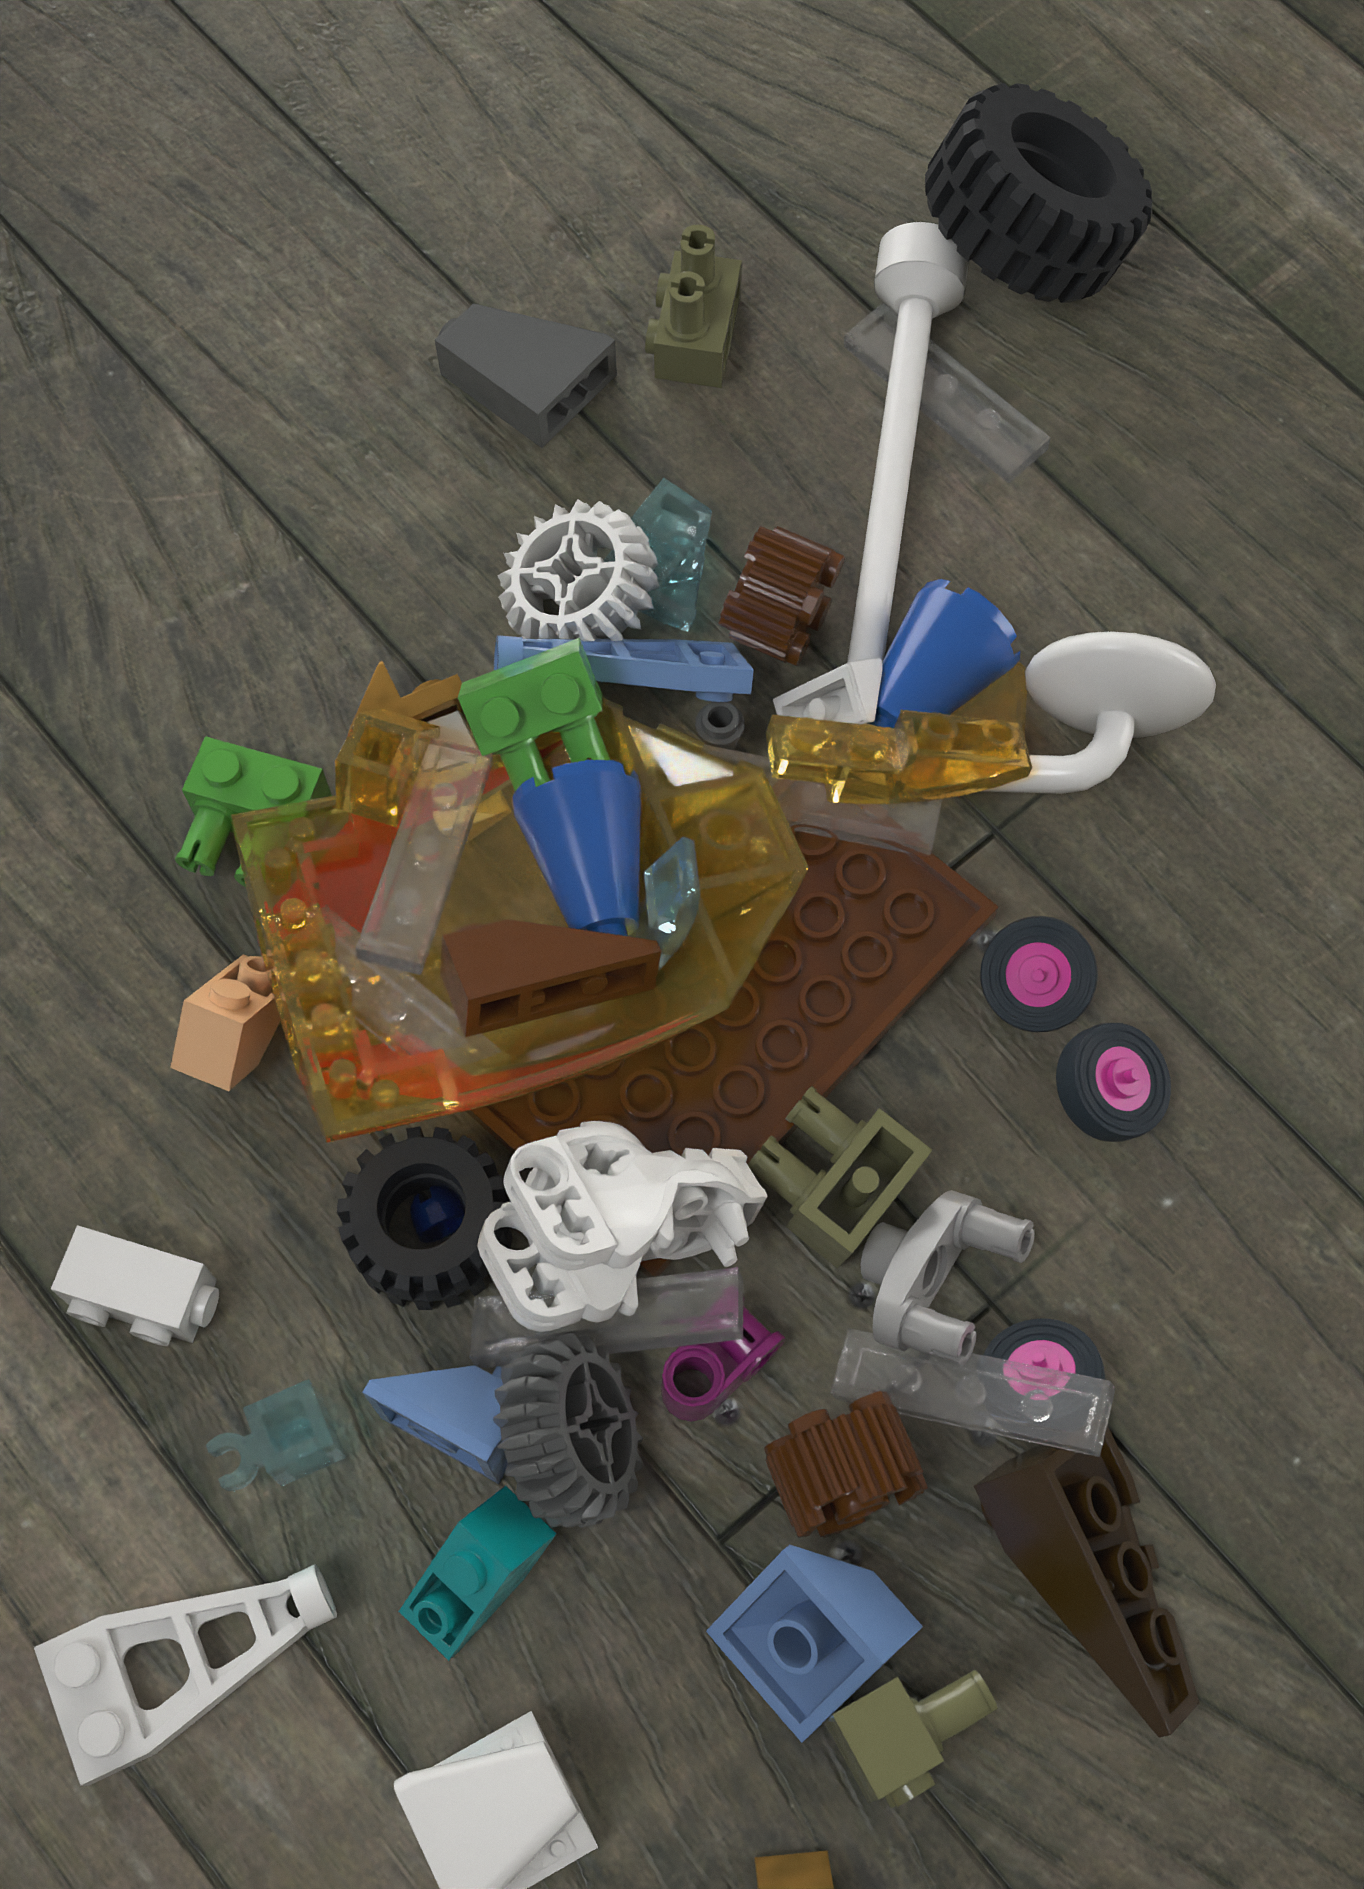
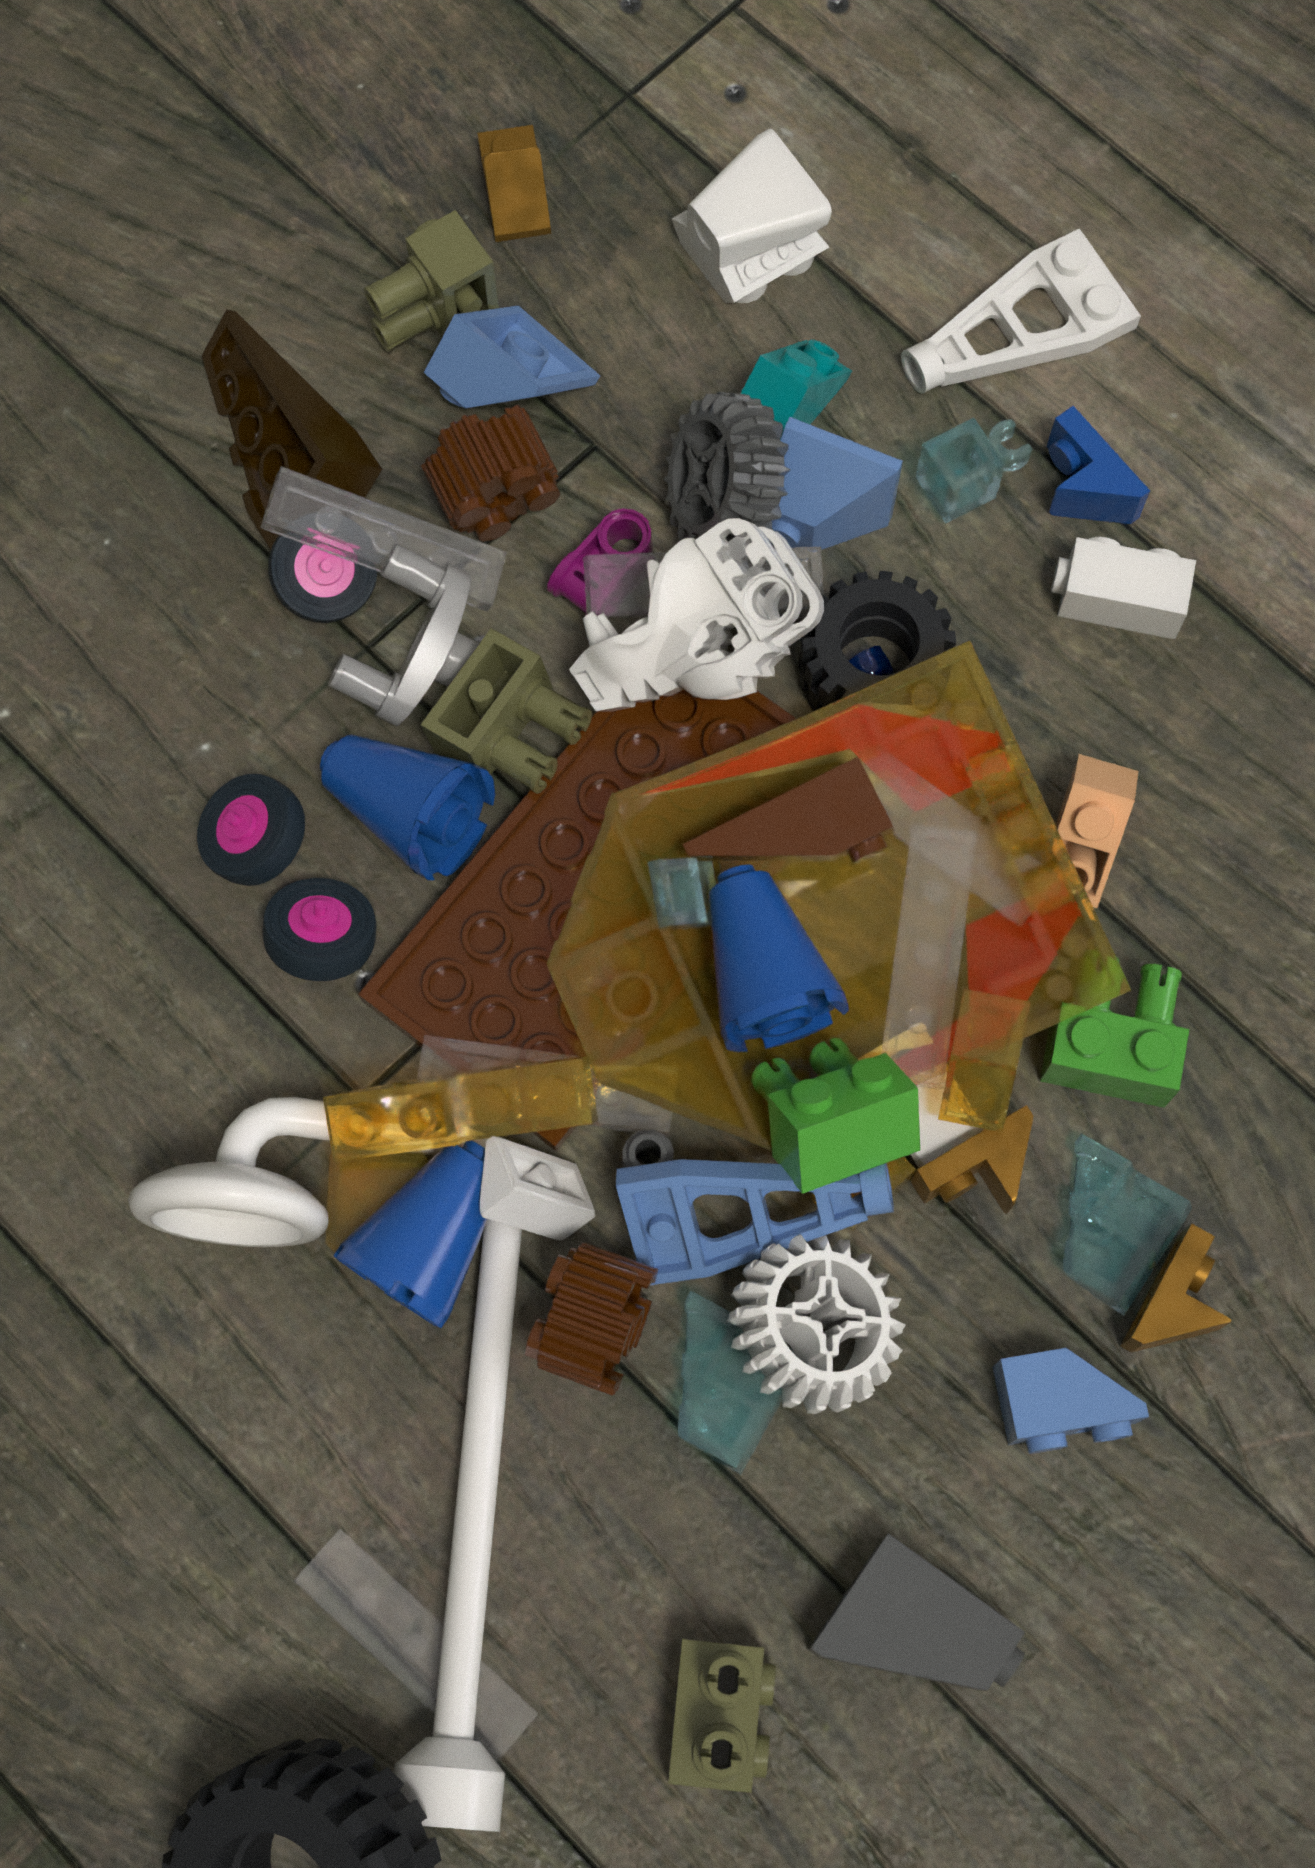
camera: 175 degrees right, 5 degrees up
none -> blue cone [320,735,495,880]
none -> medium blue slope [992,1348,1149,1454]
none -> blue slope [1046,406,1150,524]
none -> clear light blue slope [1063,1133,1192,1315]
none -> pearl gold slope [1120,1223,1232,1353]

